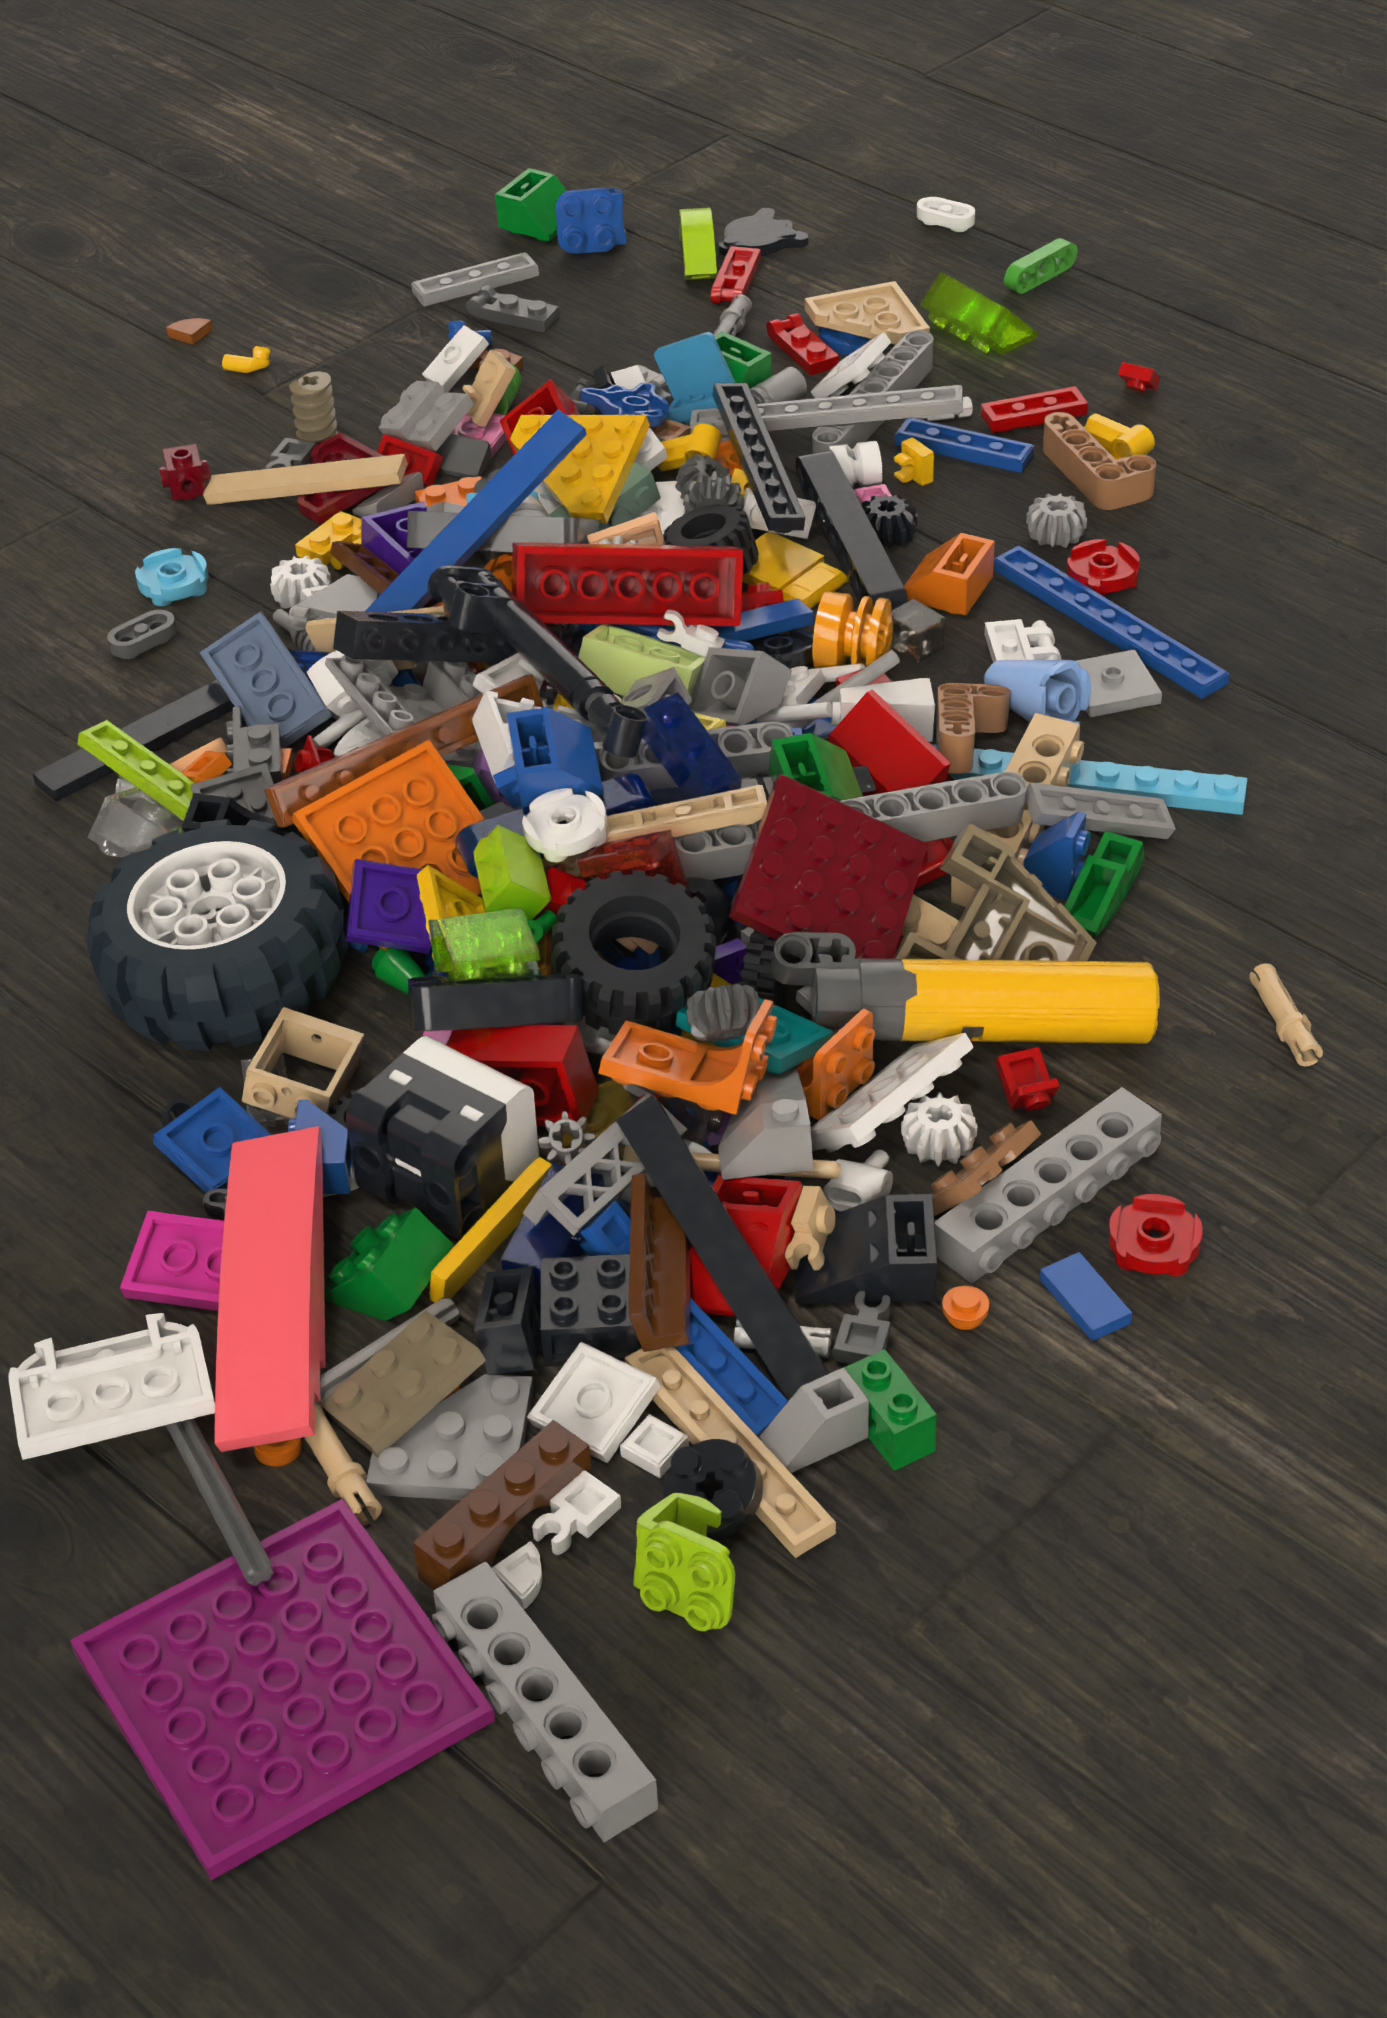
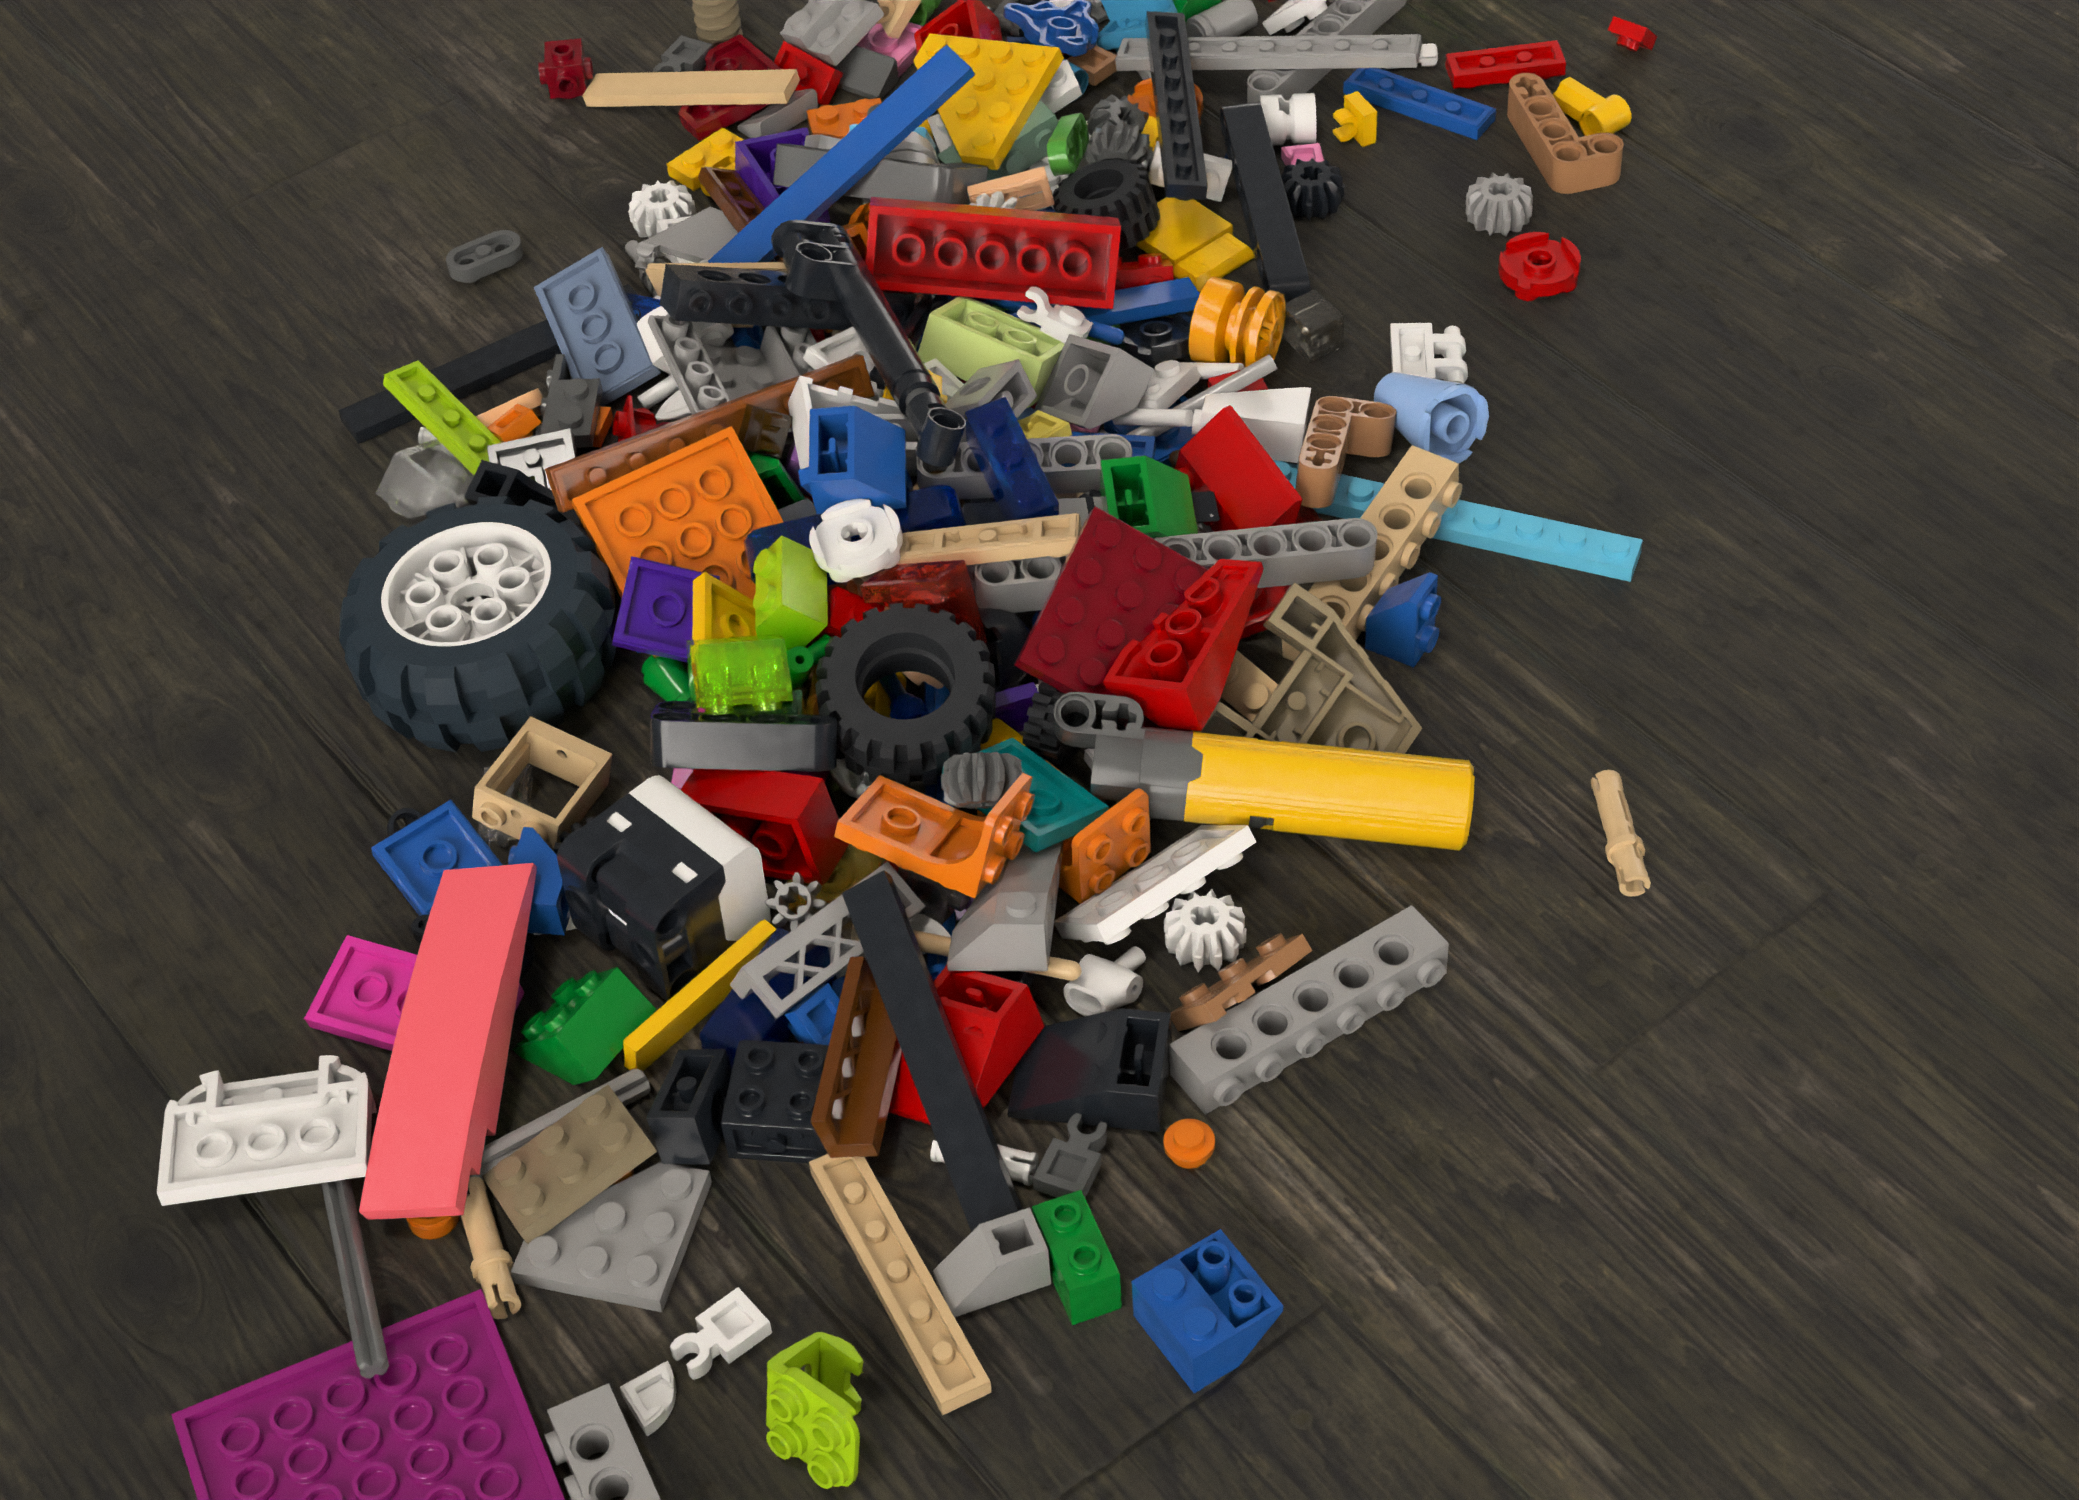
camera: 10 degrees right, 5 degrees up
medium azure plate [135,548,209,606] -> none
reddish brown arch [413,1420,592,1590] -> none
white tile [527,1342,661,1463] -> none
white tile [620,1414,689,1478] -> none
yellow piece [657,423,722,472] -> none
black plate [664,1439,763,1540] -> none
blue plate [675,1298,788,1438] -> none
tan plate [785,1186,835,1270] -> none
orange slope [904,533,995,616] -> none
blue tile [993,545,1229,699] -> none
red bracket [995,1047,1060,1111] -> none
light grey plate [1025,782,1176,839] -> none
blue tile [1040,1252,1132,1341] -> none
green slope [1064,831,1145,937] -> none
light grey plate [1076,649,1162,717] -> none
red plate [1108,1194,1203,1276] -> none
none -> dark brown tile [738,404,792,459]
none -> bright green beam [1047,113,1089,176]
none -> red wedge [1103,559,1264,731]
none -> blue slope [1131,1229,1283,1393]

